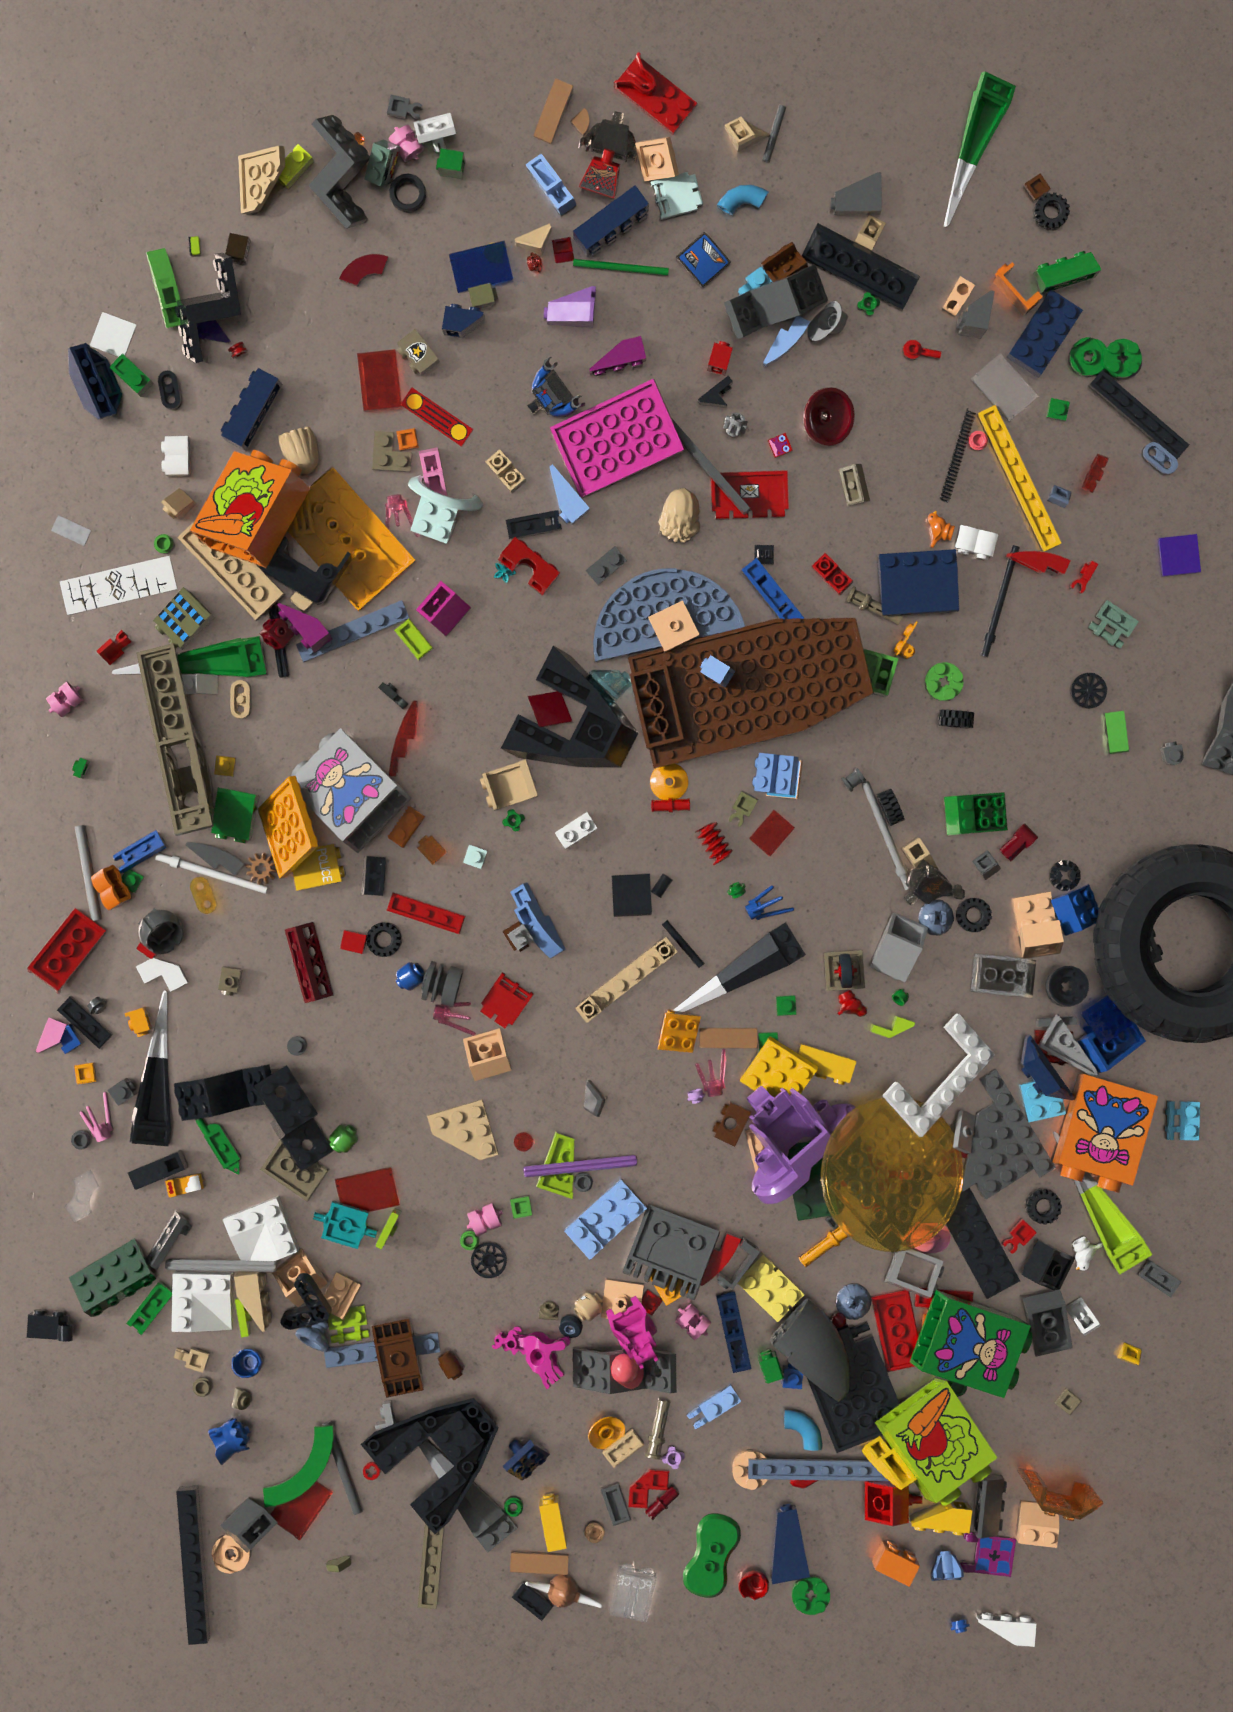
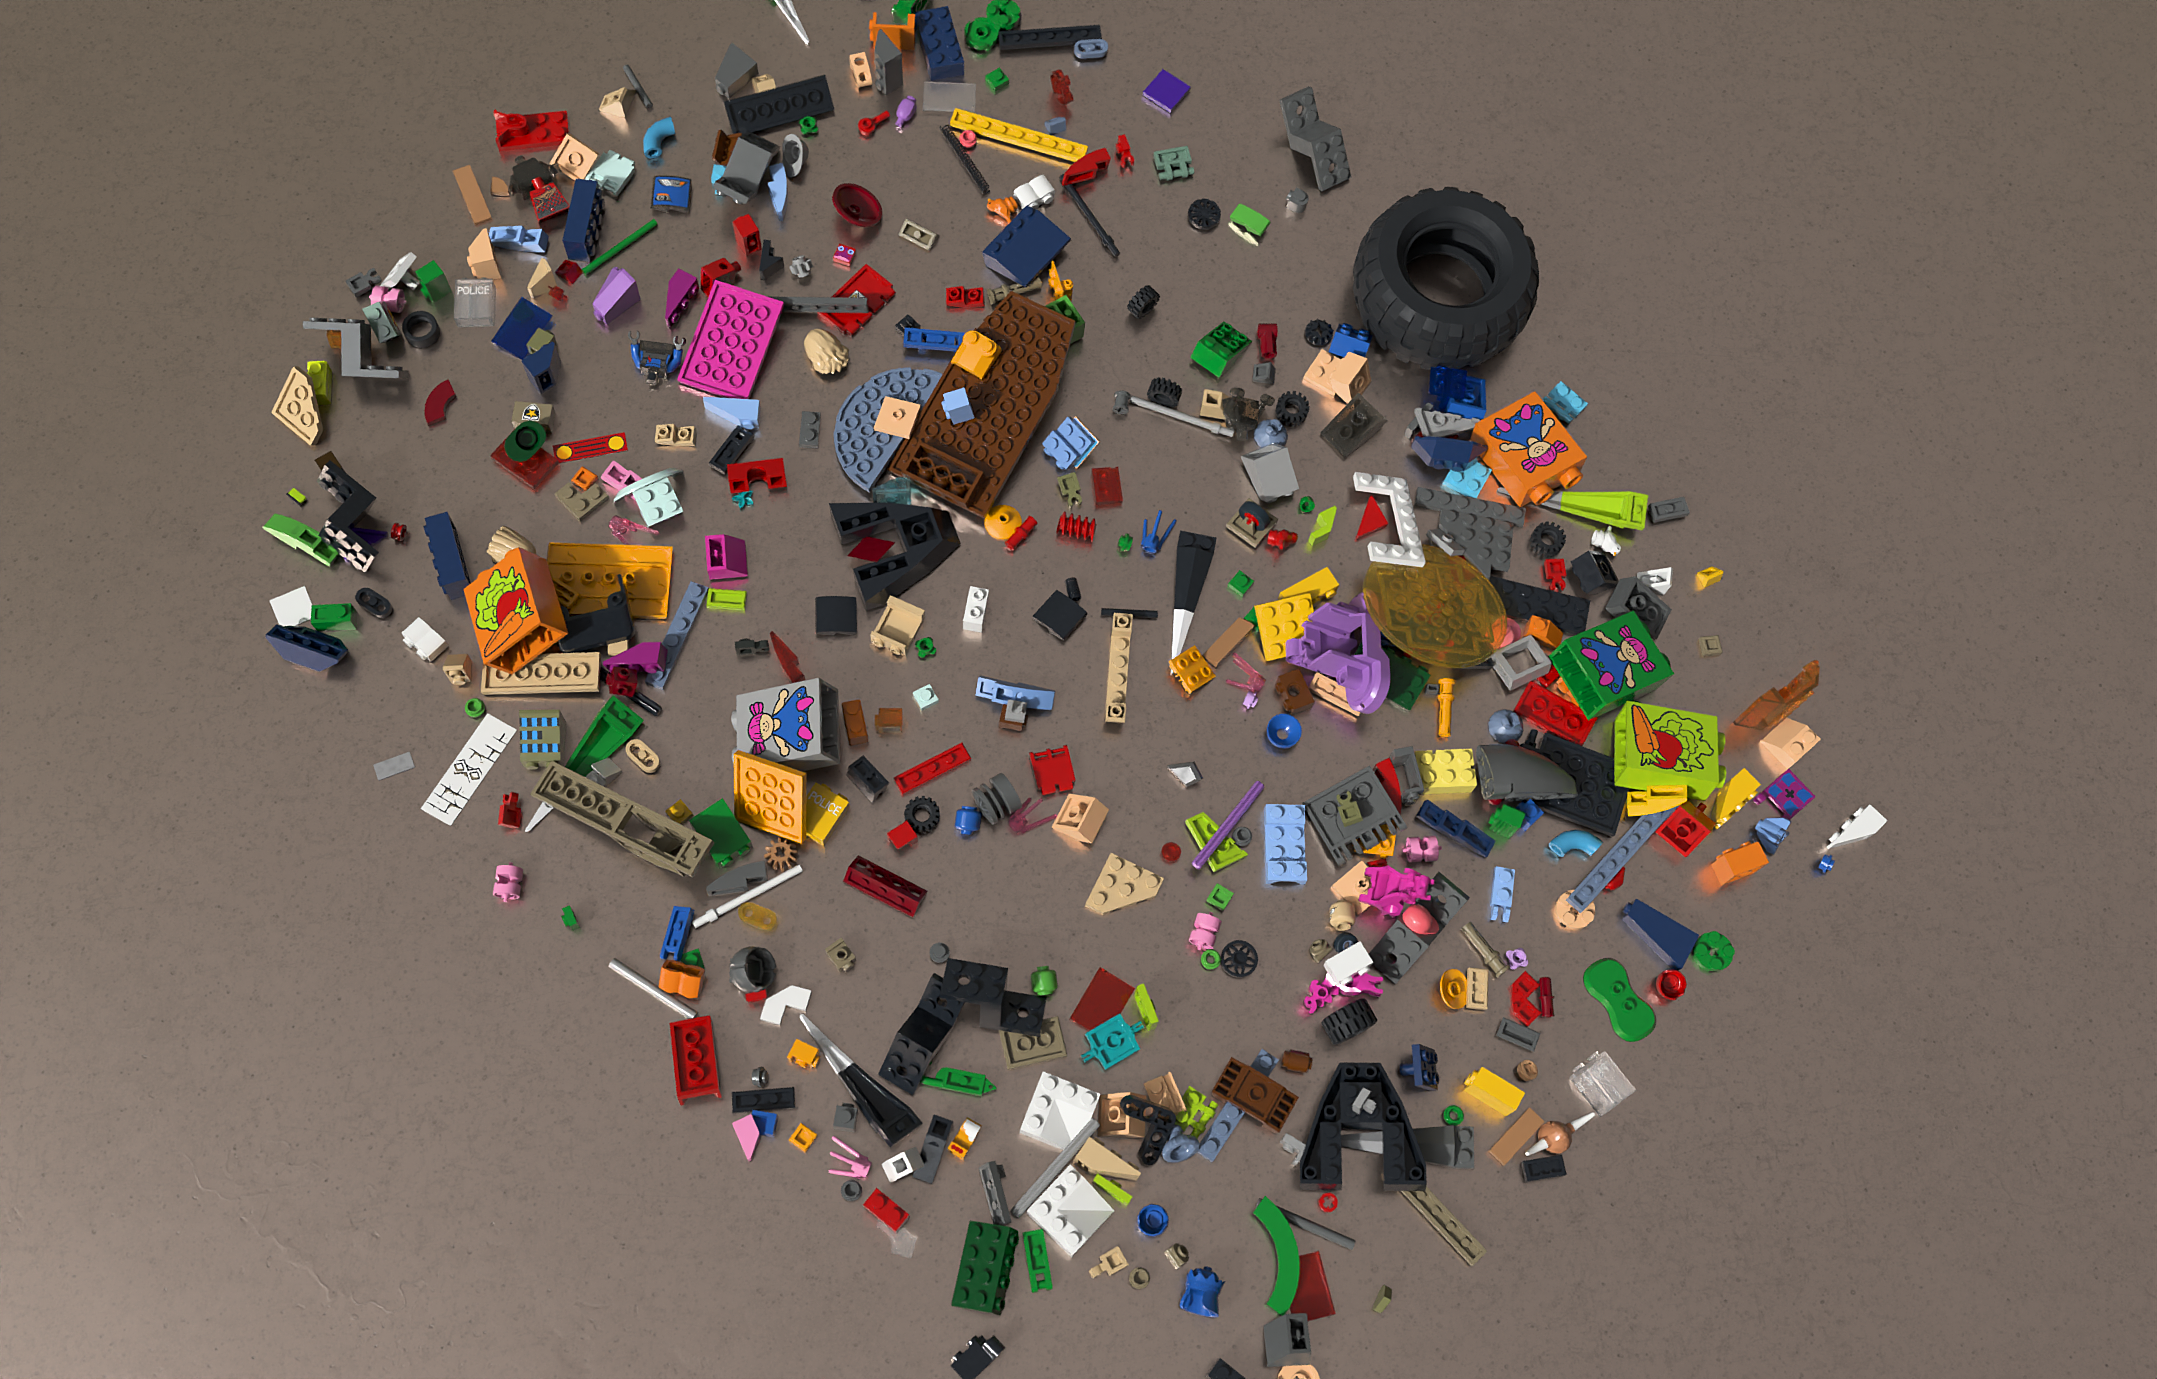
camera: 55 degrees left, 20 degrees down
bright green plate [925,662,964,701] -> none
dark grey slope [973,1474,1007,1539] -> none
black wheel [1045,966,1089,1007] -> none
none -> clear brick [454,277,496,327]
none -> light nougat slope [467,228,501,283]
none -> dark green piece [504,421,546,462]
none -> red torso [700,258,741,297]
none -> black slope [815,596,857,636]
none -> red brick [863,1188,910,1234]
none -> white slope [882,1147,925,1183]
none -> medium lavender plant [896,96,917,127]
none -> light orange slope [951,331,1002,380]
none -> blue piece [1266,714,1302,748]
none -> black tyre [1321,998,1377,1045]
none -> white brick [1324,942,1373,986]
none -> olive plate [1337,791,1363,827]
none -> light grey tile [1352,1087,1376,1115]
none -> red tile [1356,495,1388,539]
none -> orange slope [1523,615,1563,650]

